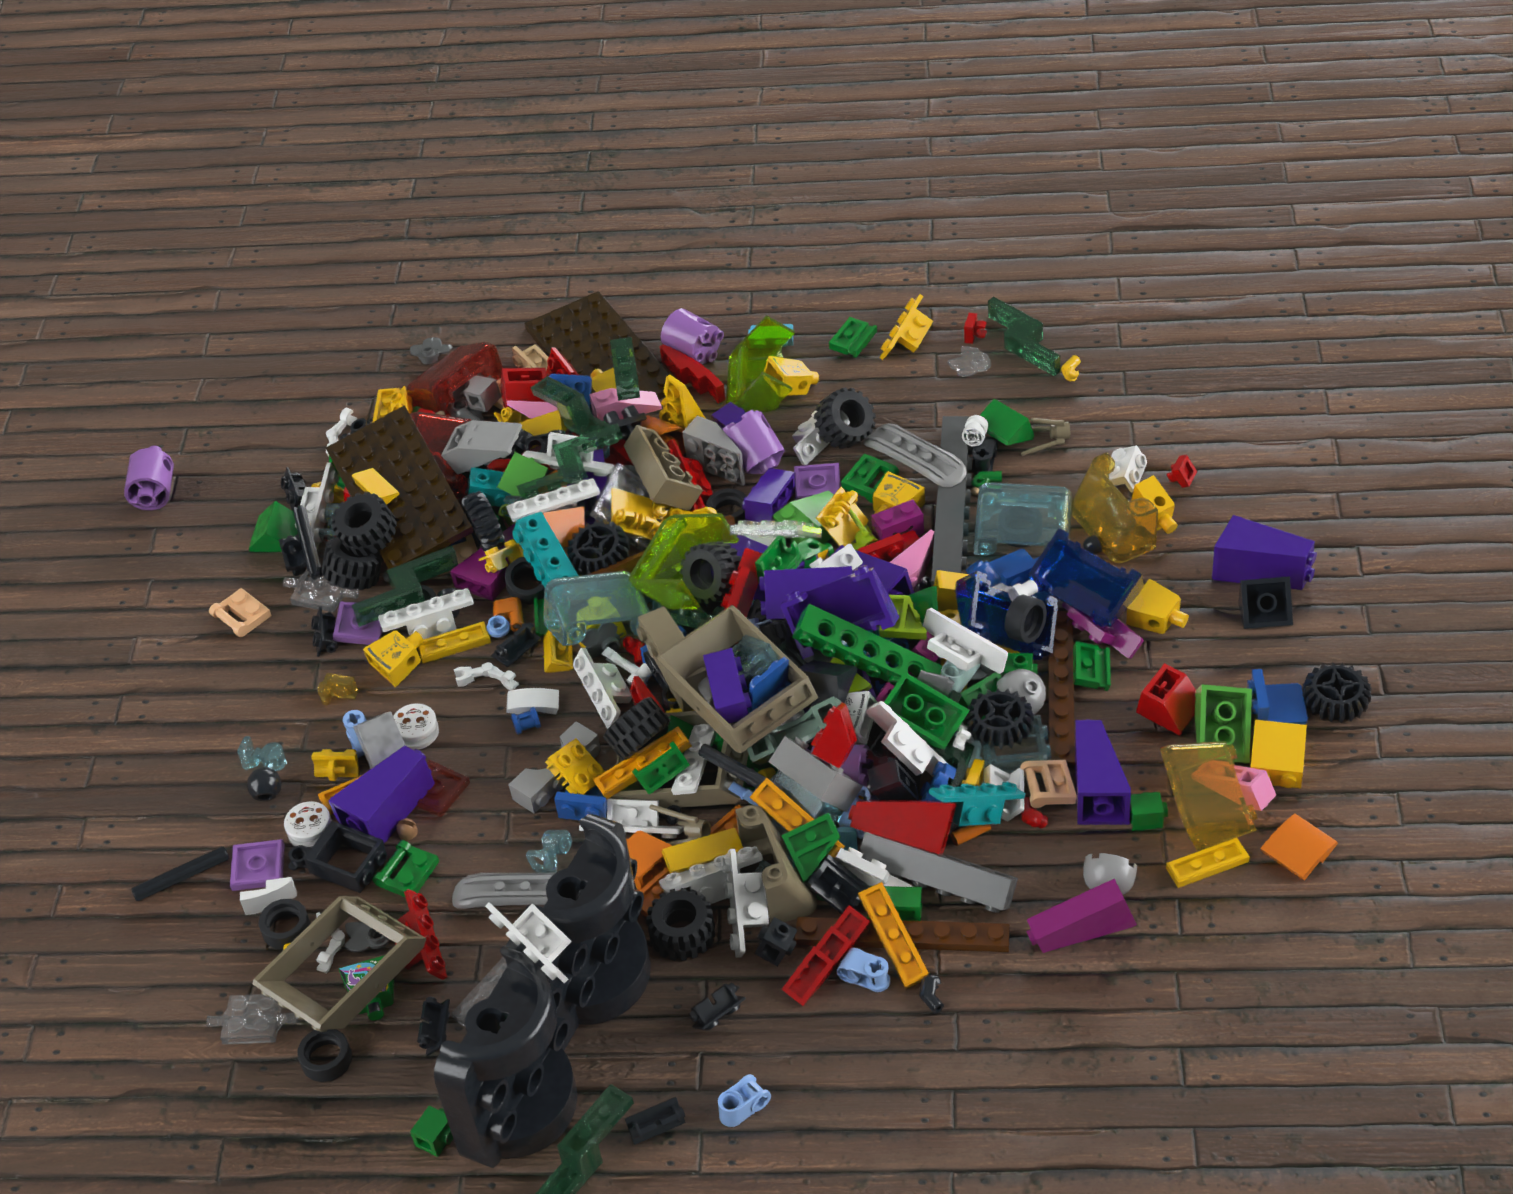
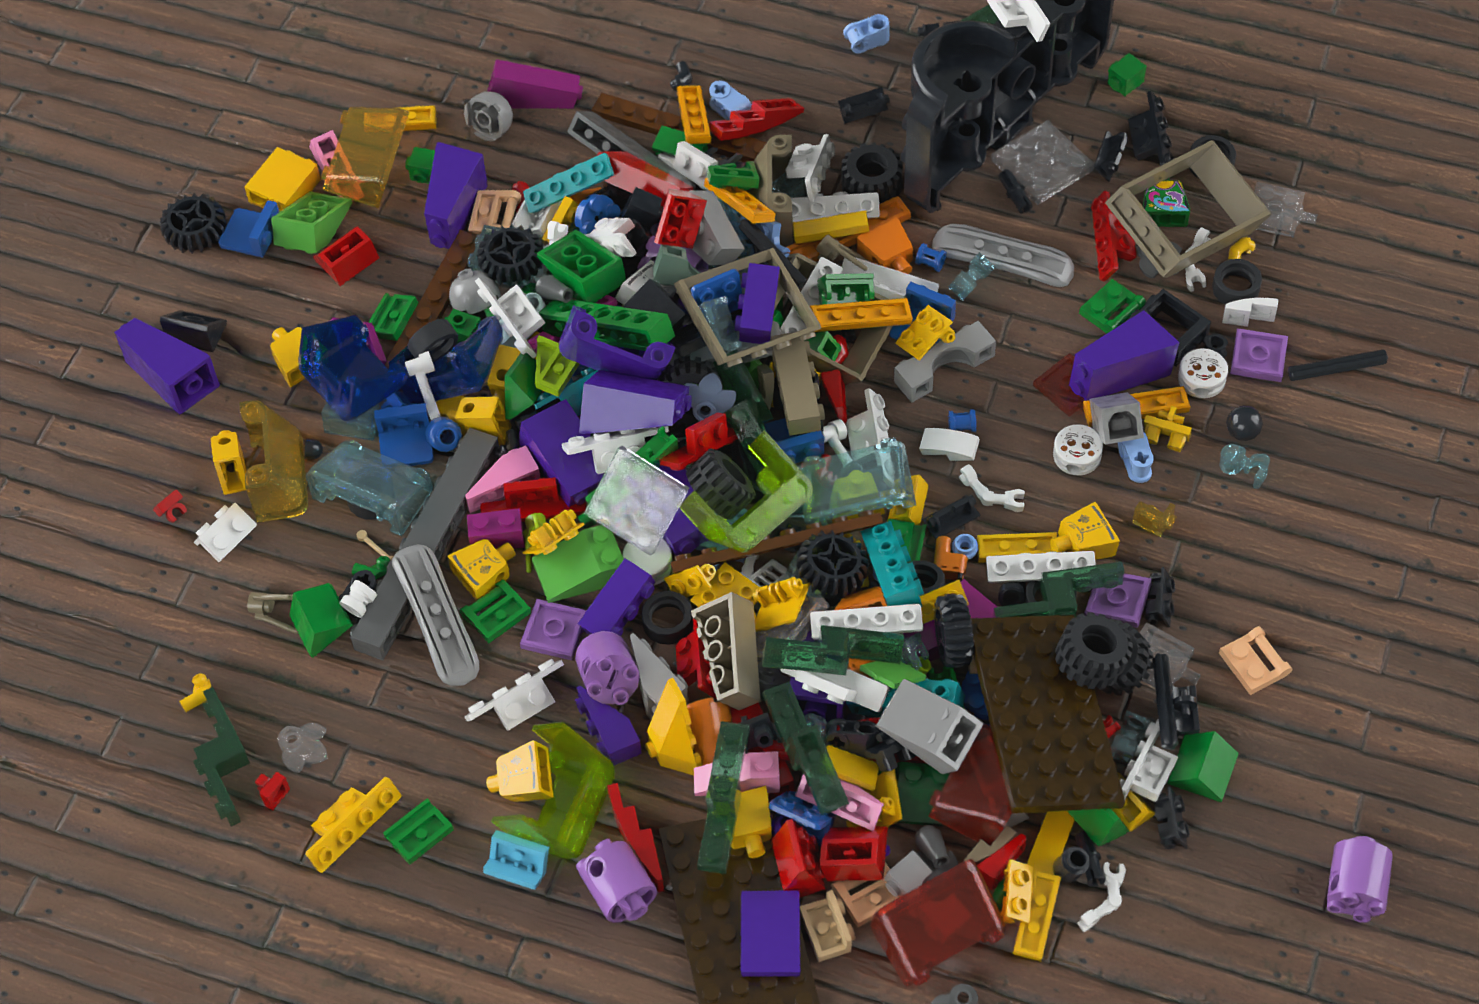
camera: 165 degrees left, 10 degrees up
yellow slope [351,468,400,505] -> none
black tyre [603,697,670,760] -> none
black brick [754,917,797,967] -> none
black tyre [814,387,876,449] -> none
orange slope [1260,814,1338,881] -> none
none -> dark purple tile [741,891,800,977]
none -> black bracket [1128,90,1174,166]

